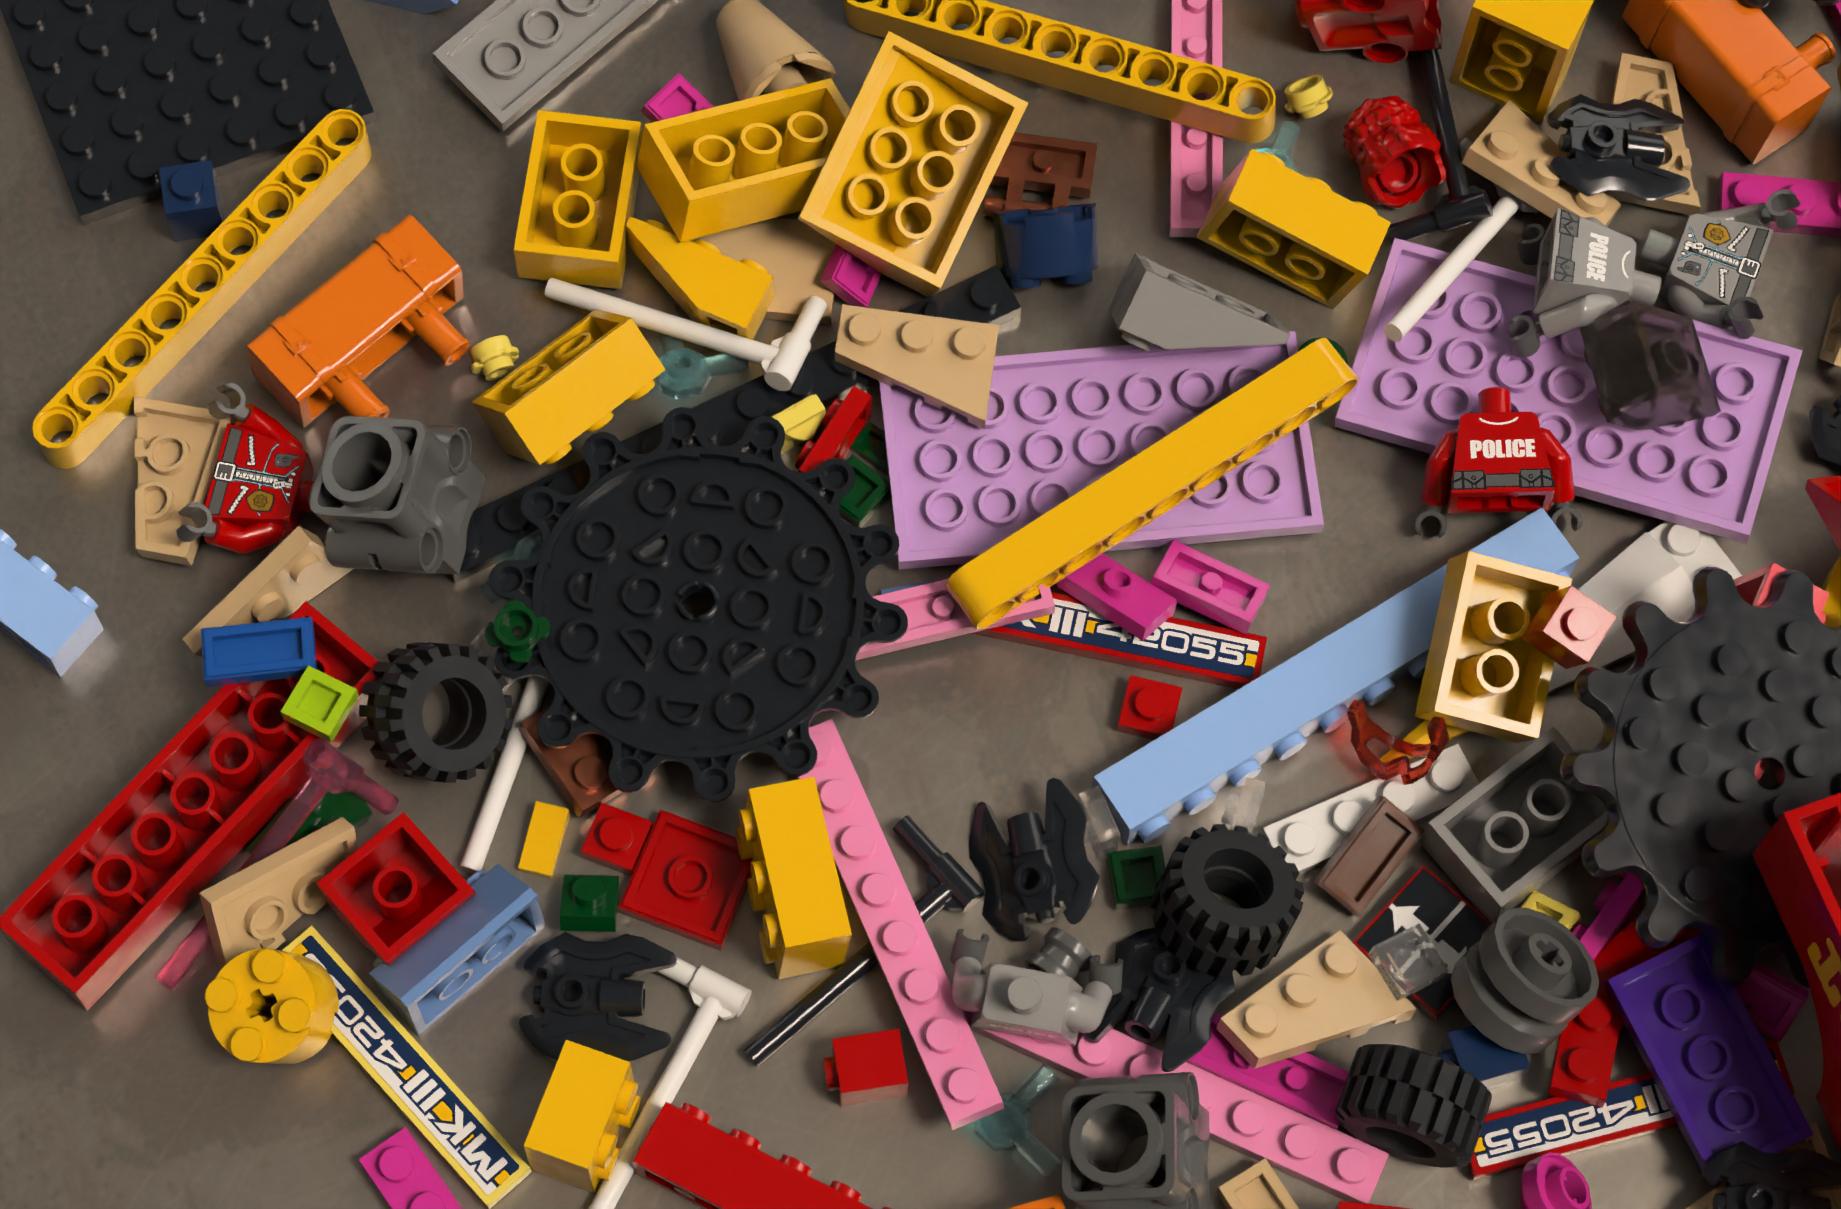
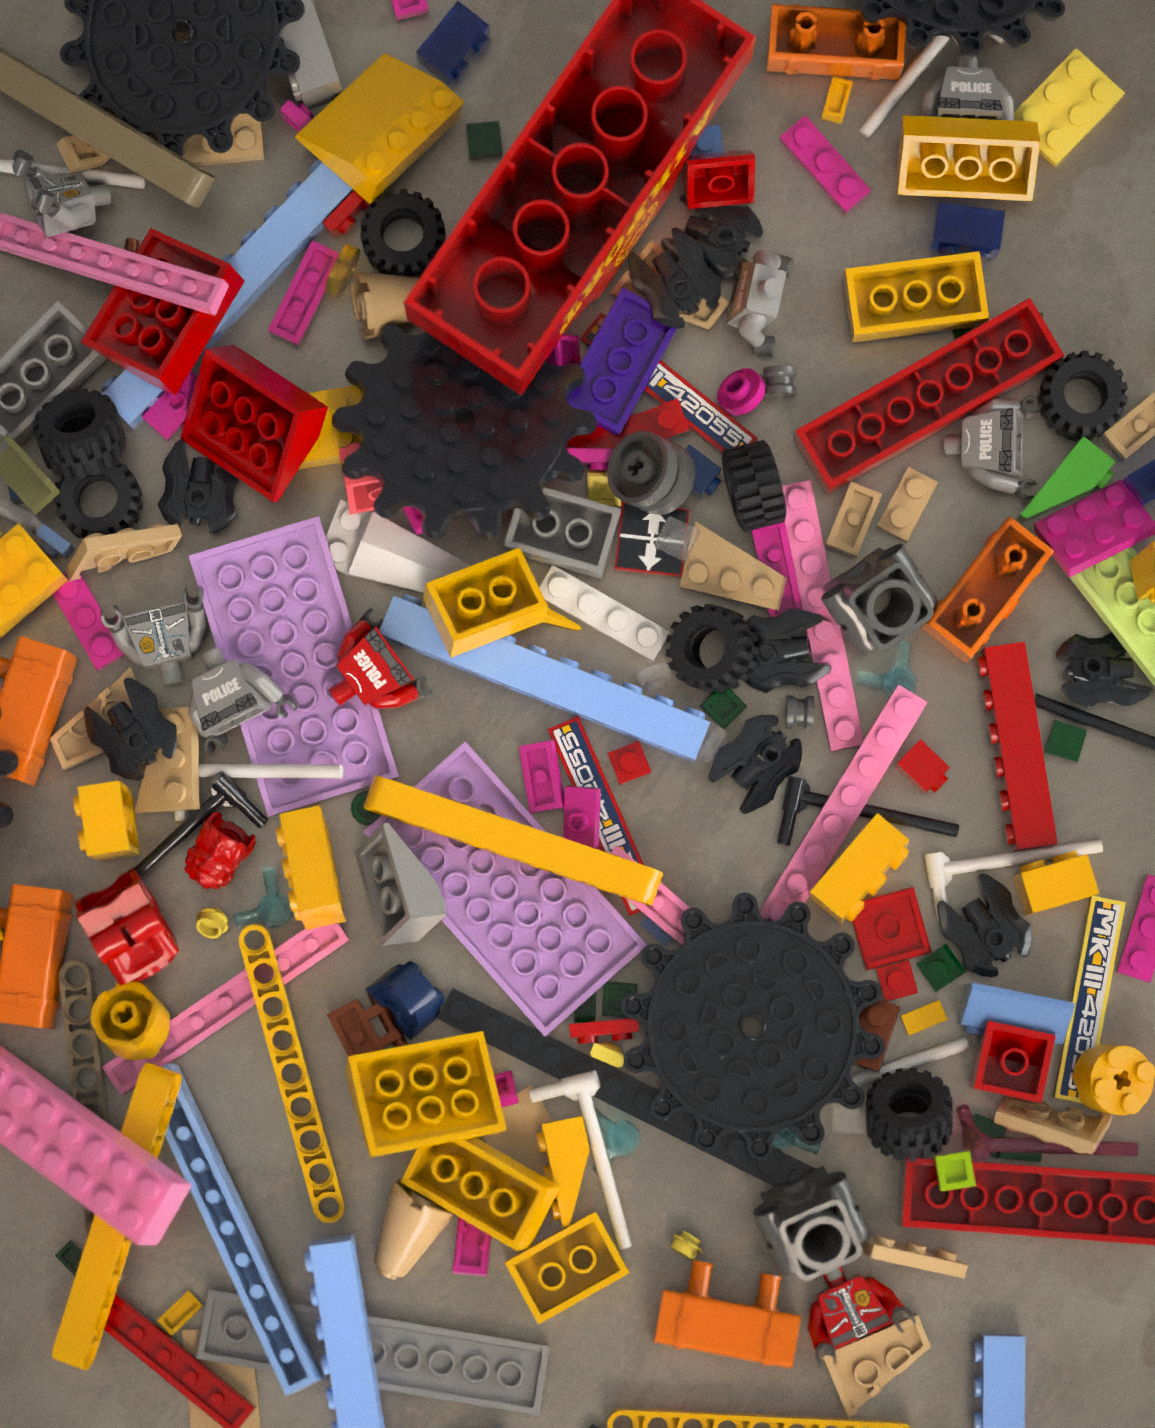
camera: 125 degrees left, 15 degrees up
blue tile [201,617,317,687] -> none
yellow brick [472,309,666,465] -> none
dark green plate [485,600,551,664] -> none
tan wing [835,304,999,430] -> none
light grey torso [950,929,1123,1047] -> none
reddish brown tile [1312,795,1425,917] -> none
clear red helmet [1347,700,1450,785] -> none
brick [1522,585,1616,669] -> none
clear smoke slope [1579,300,1721,431] -> none

